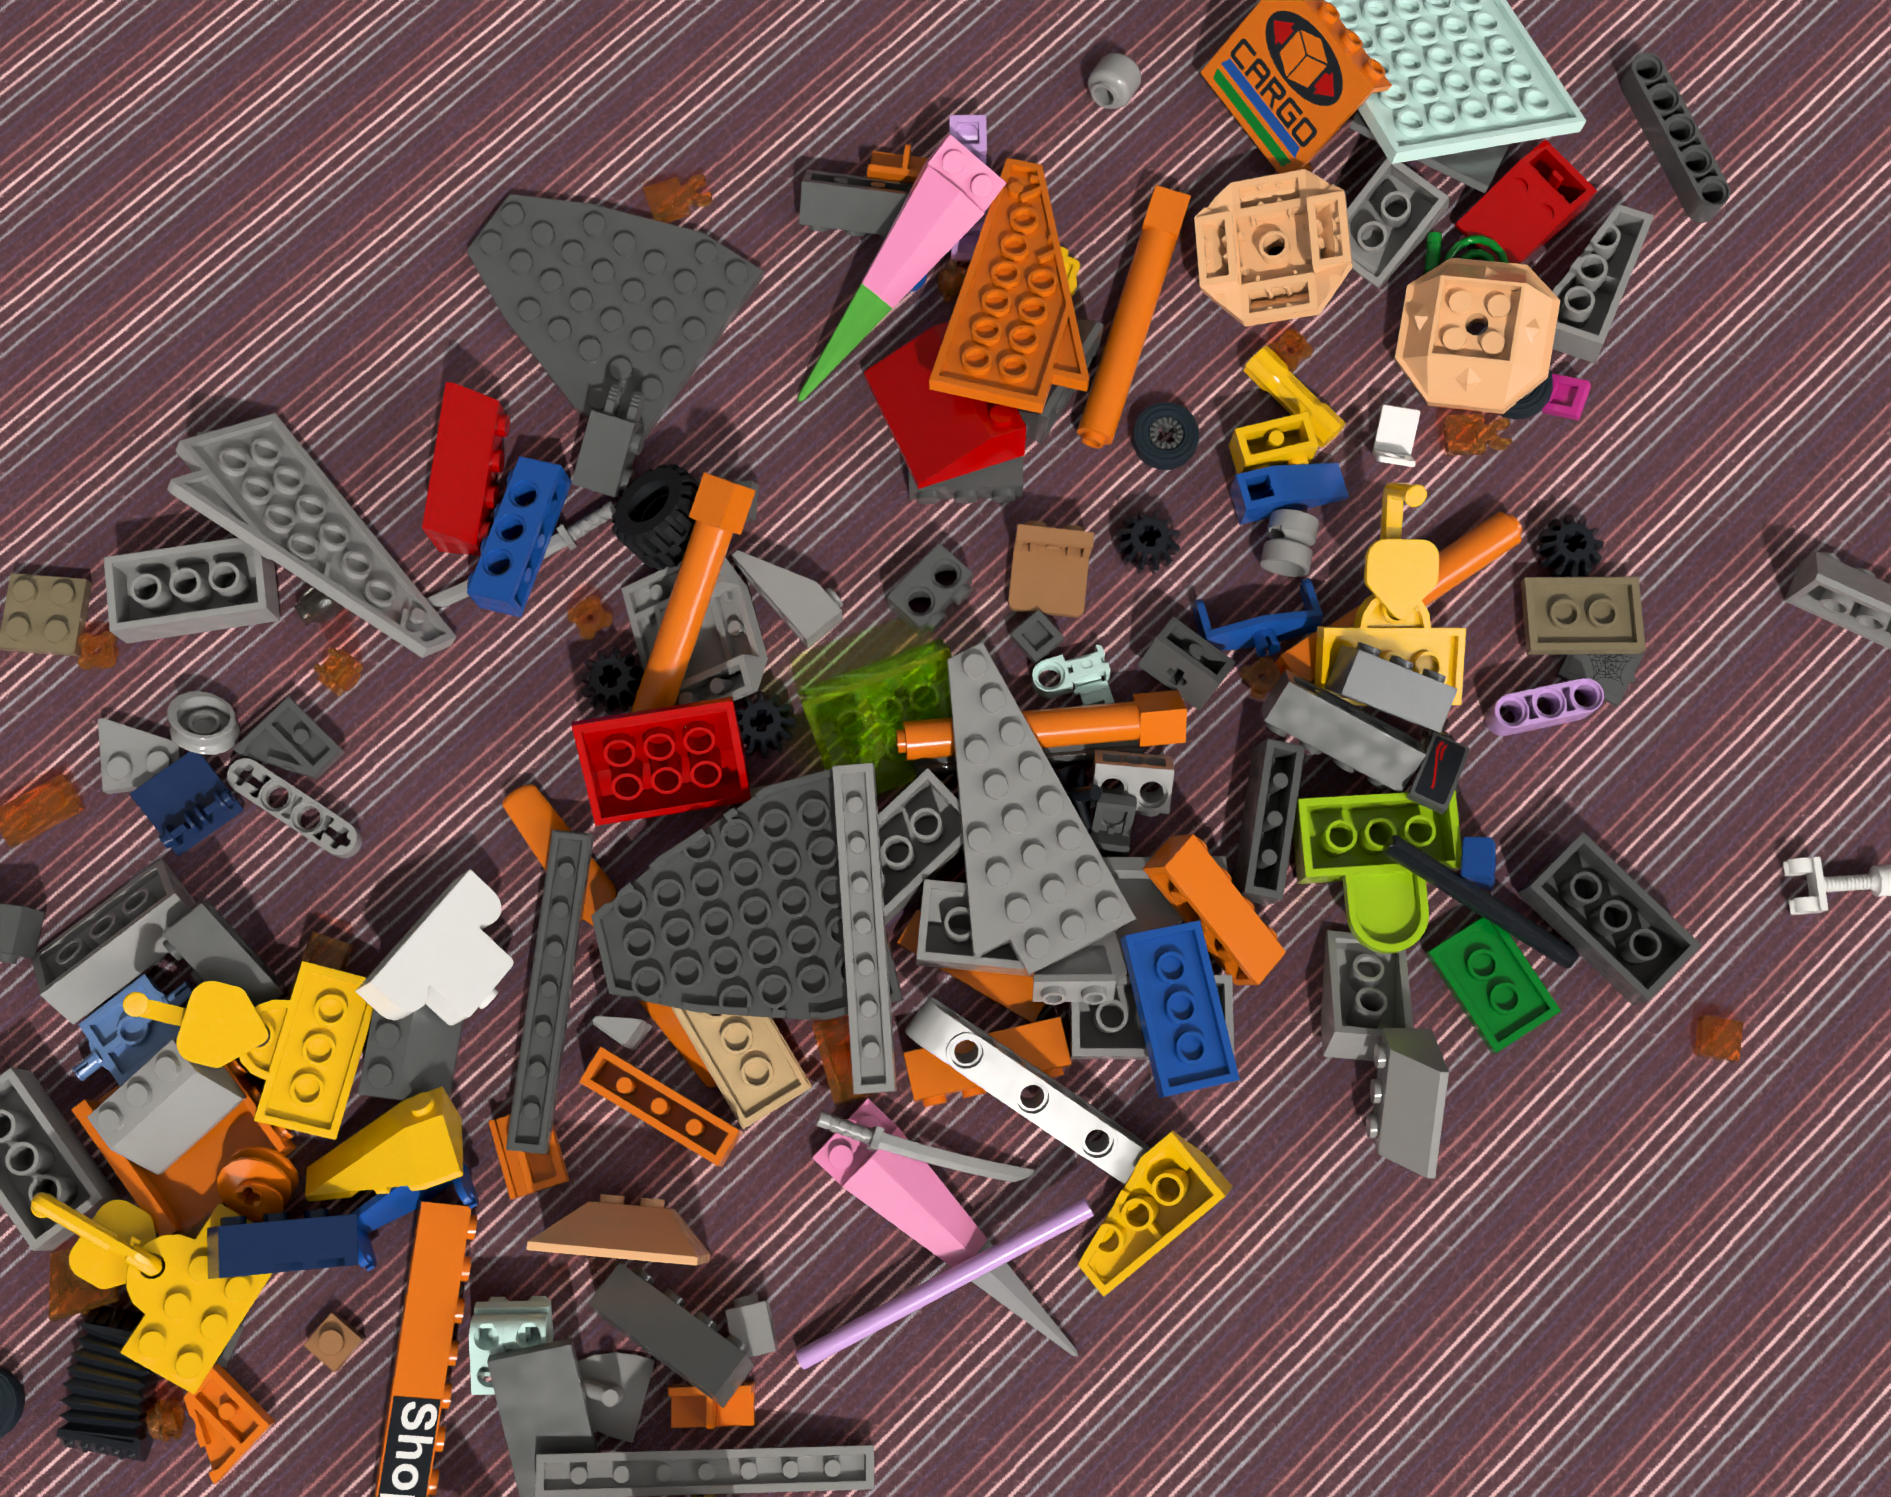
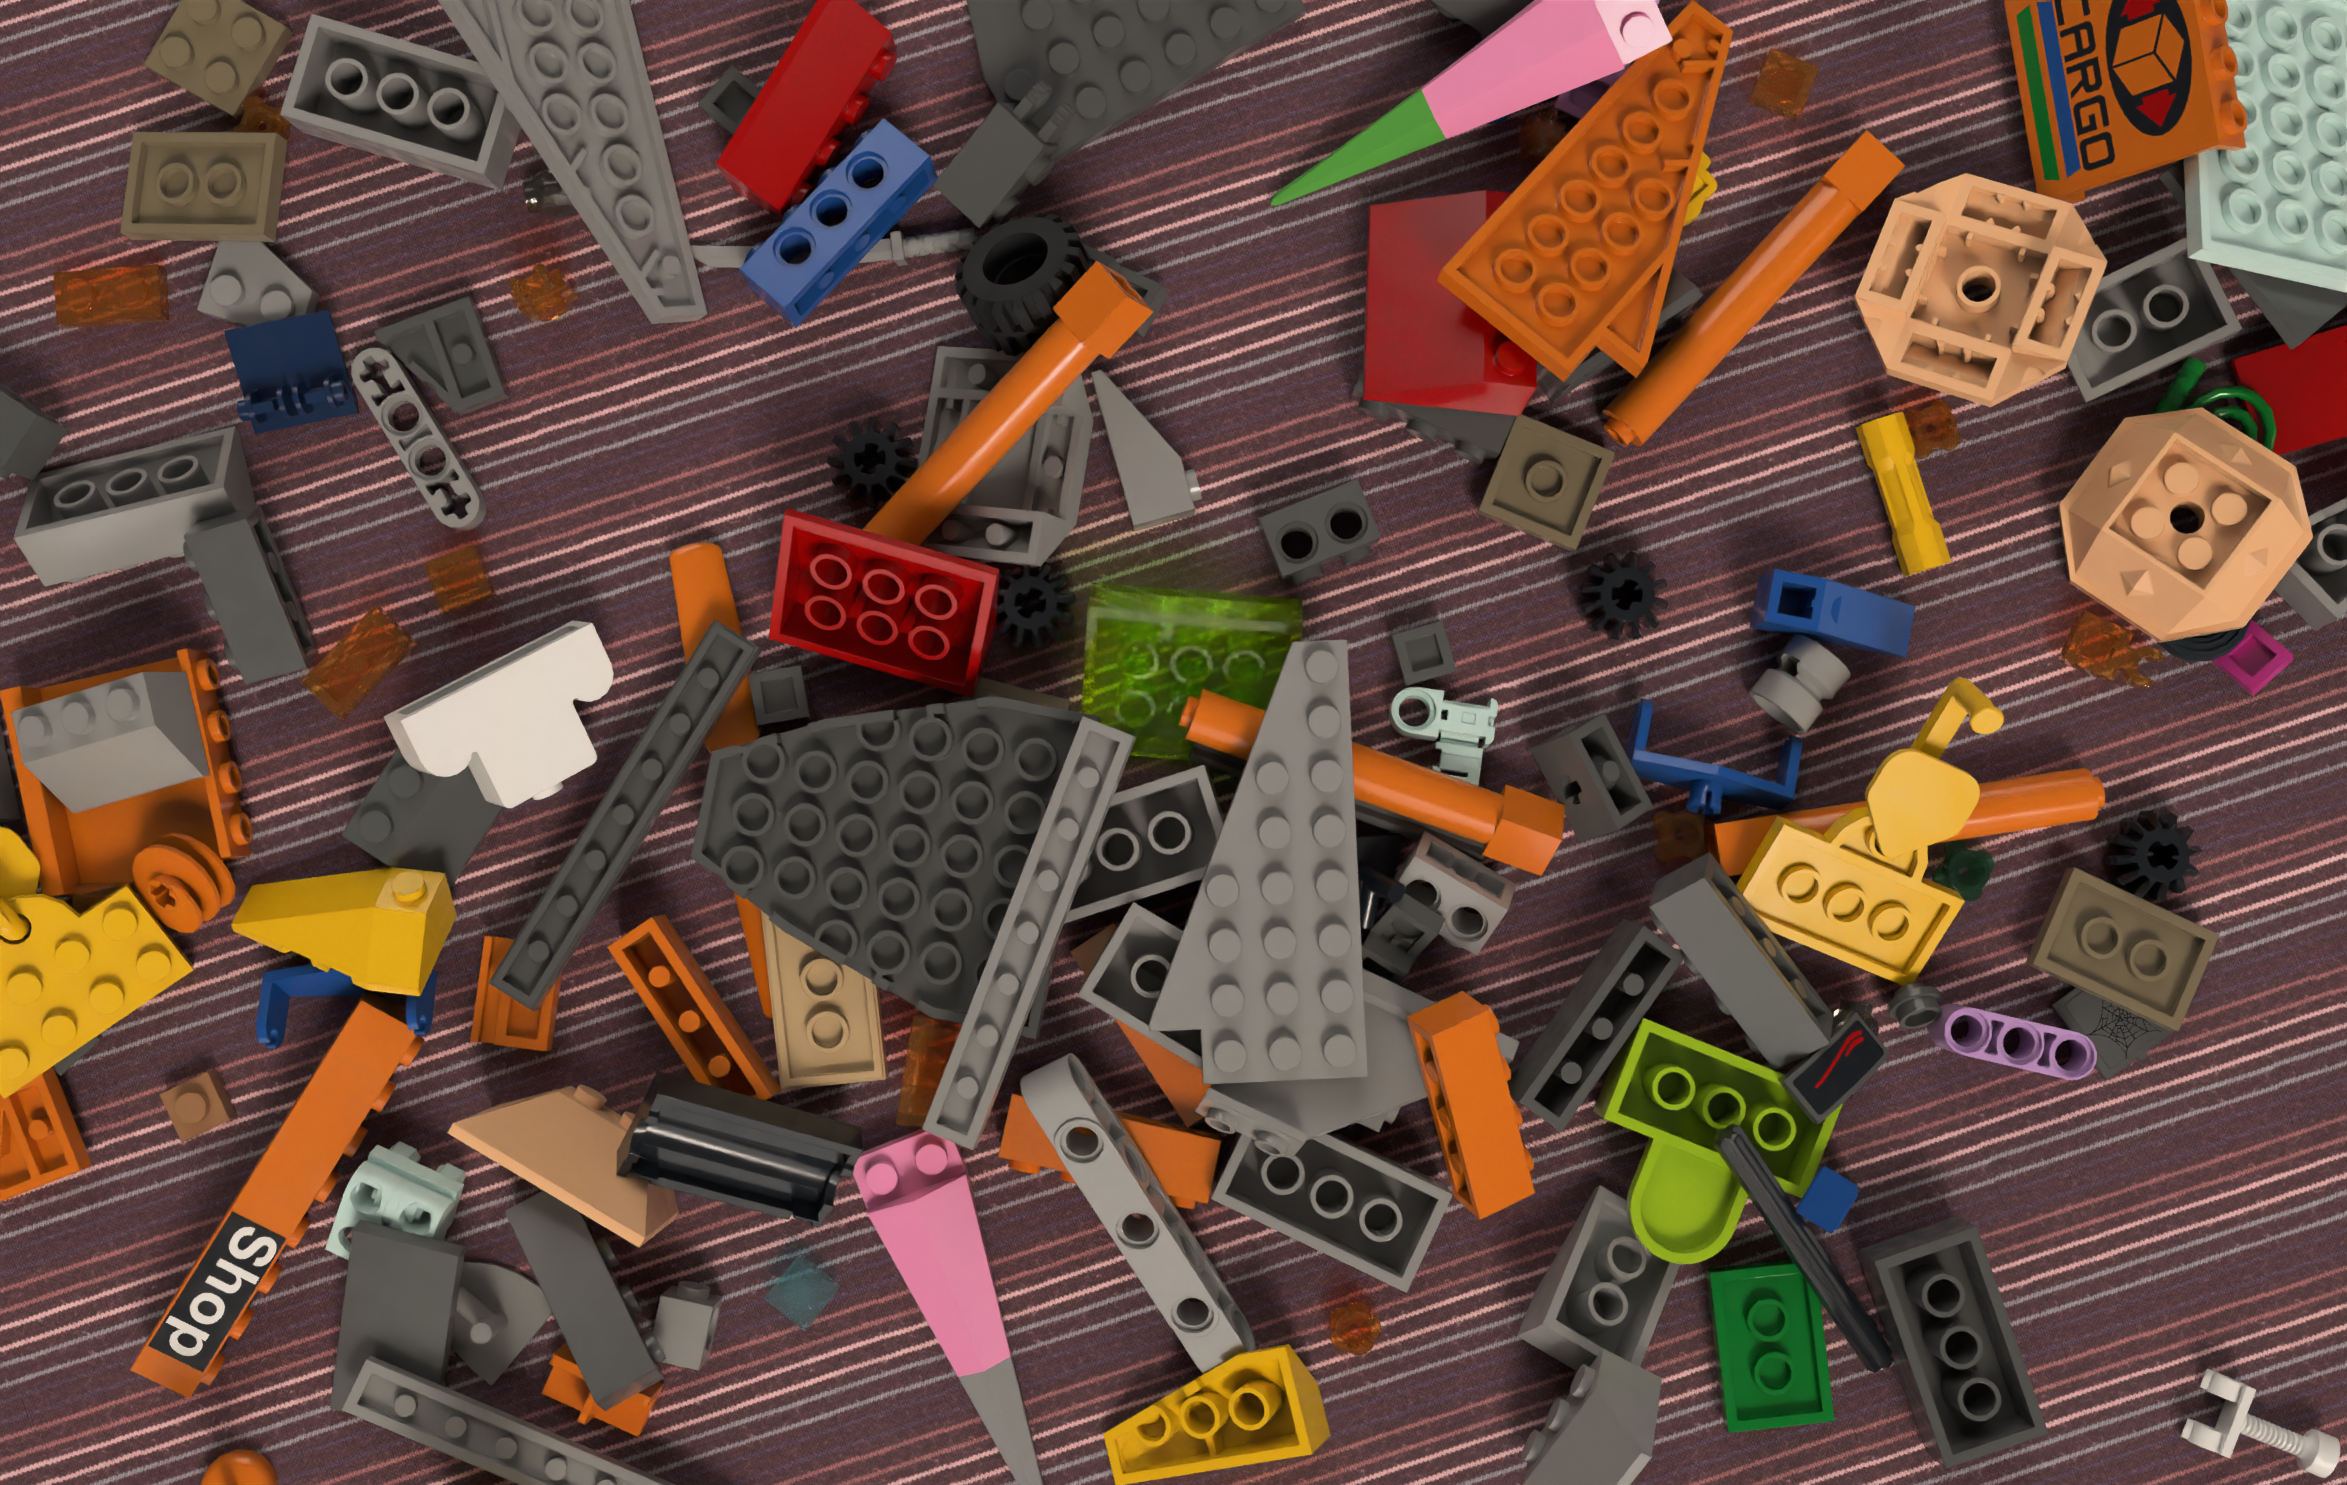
camera: 30 degrees right, 10 degrees up
medium blue plate [72,974,194,1086] -> none
yellow plate [123,961,374,1140] -> none
light grey piece [167,691,240,755] -> none
dark blue wedge [207,1209,358,1279] -> none
clear orange plate [567,595,613,640] -> none
light grey slope [592,1016,652,1050] -> none
lavender piece [795,1197,1094,1370] -> none
light grey sword [815,1110,1035,1182] -> none
medium nougat bracket [1008,521,1094,618] -> none
blue plate [1120,920,1240,1098] -> none
black bush [1132,402,1199,470] -> none
yellow brick [1229,412,1319,474] -> none
brick [1324,642,1458,733] -> none
white bracket [1372,404,1420,467] -> none
none -> dark tan plate [120,132,288,242]
none -> clear orange plate [423,545,497,614]
none -> black gear [616,1071,863,1228]
none -> dark grey plate [698,65,761,136]
none -> dark grey plate [748,665,810,728]
none -> clear light blue plate [764,1253,841,1331]
none -> clear orange plate [1329,1302,1381,1355]
none -> dark tan plate [1476,414,1616,552]
none -> clear orange plate [1747,48,1820,121]
none -> dark grey plate [1887,983,1942,1029]
none -> clear green plate [1932,840,1994,901]

